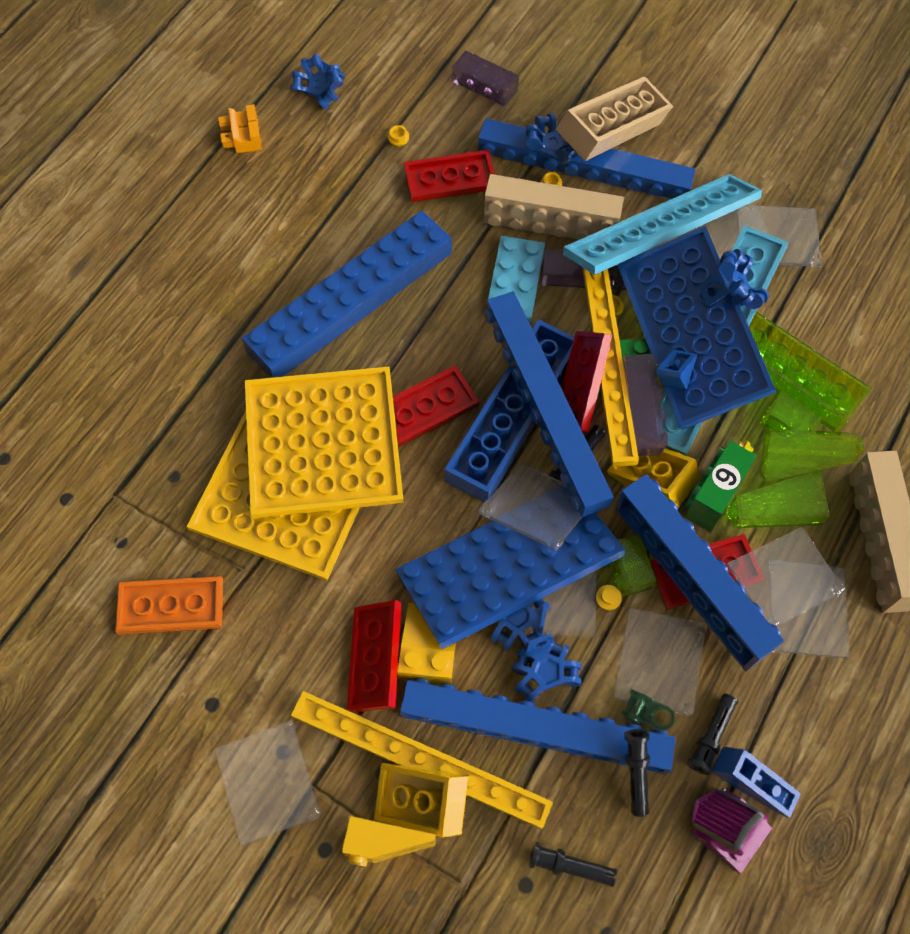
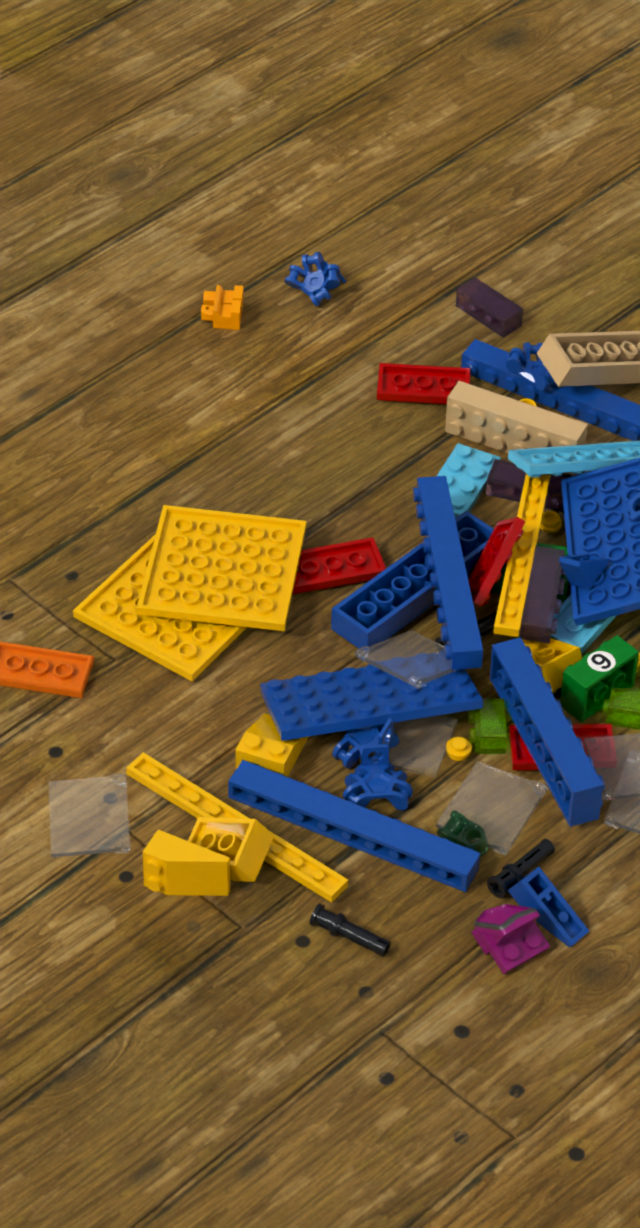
camera: 15 degrees right, 20 degrees down
blue brick [242,210,452,378] -> none
red plate [346,600,401,713] -> none
yellow plate [388,125,409,146] -> none
black pin [624,729,651,817] -> none

